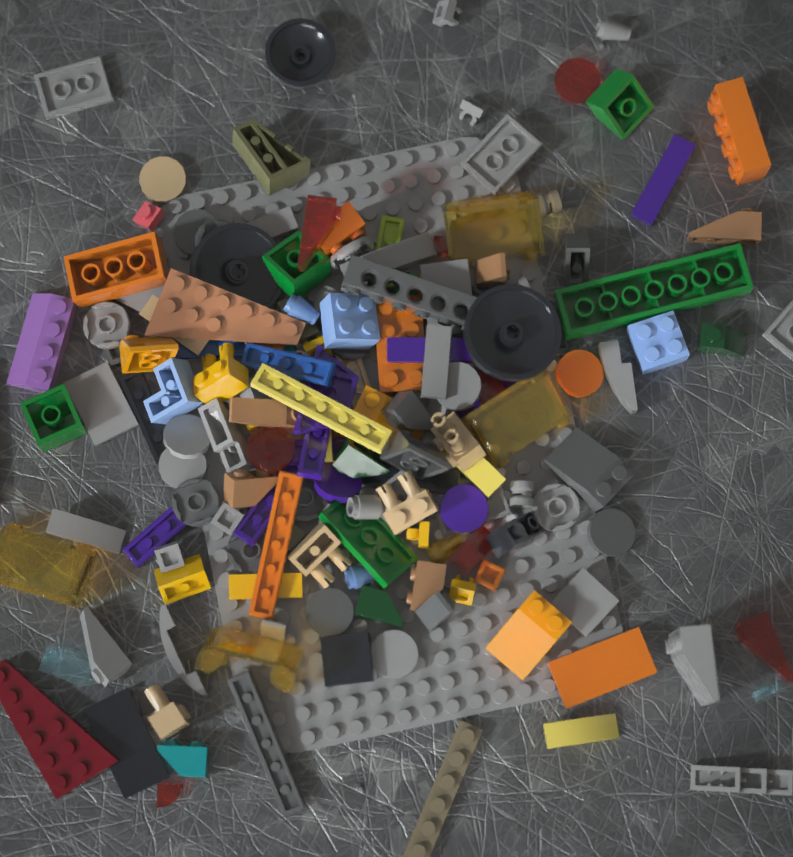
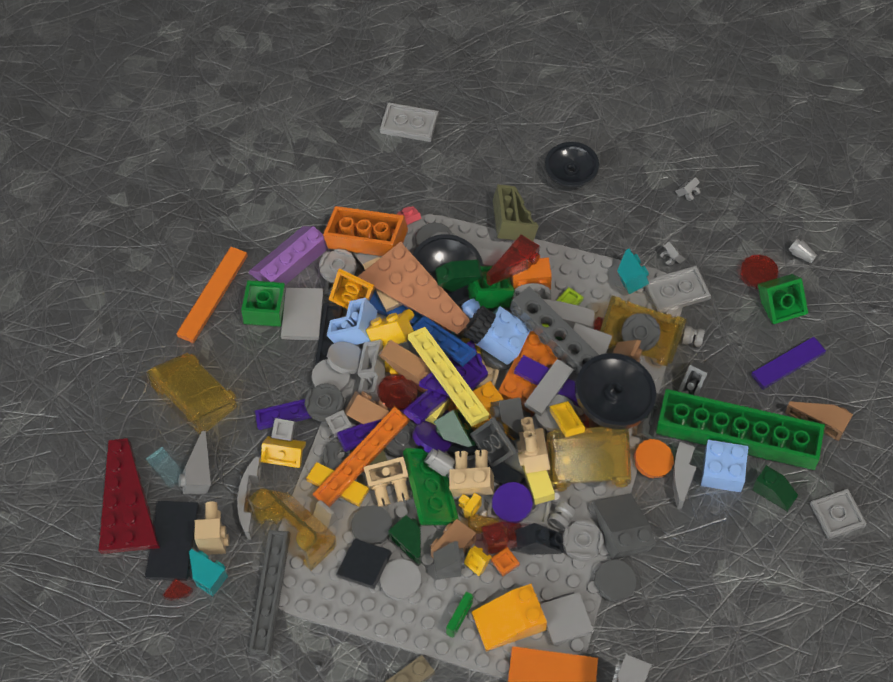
camera: 30 degrees right, 20 degrees down
light grey slope [46,508,127,554] -> none
tan tile [139,156,187,203] -> none
medium blue cone [344,565,376,590] -> none
orange brick [707,77,771,186] -> none
none -> dark green slope [436,260,483,292]
none -> green tile [446,592,473,638]
none -> black tyre [463,306,496,344]
none -> yellow tile [550,401,585,437]
none -> teal slope [617,249,649,294]
none -> dark grey tile [622,313,661,352]

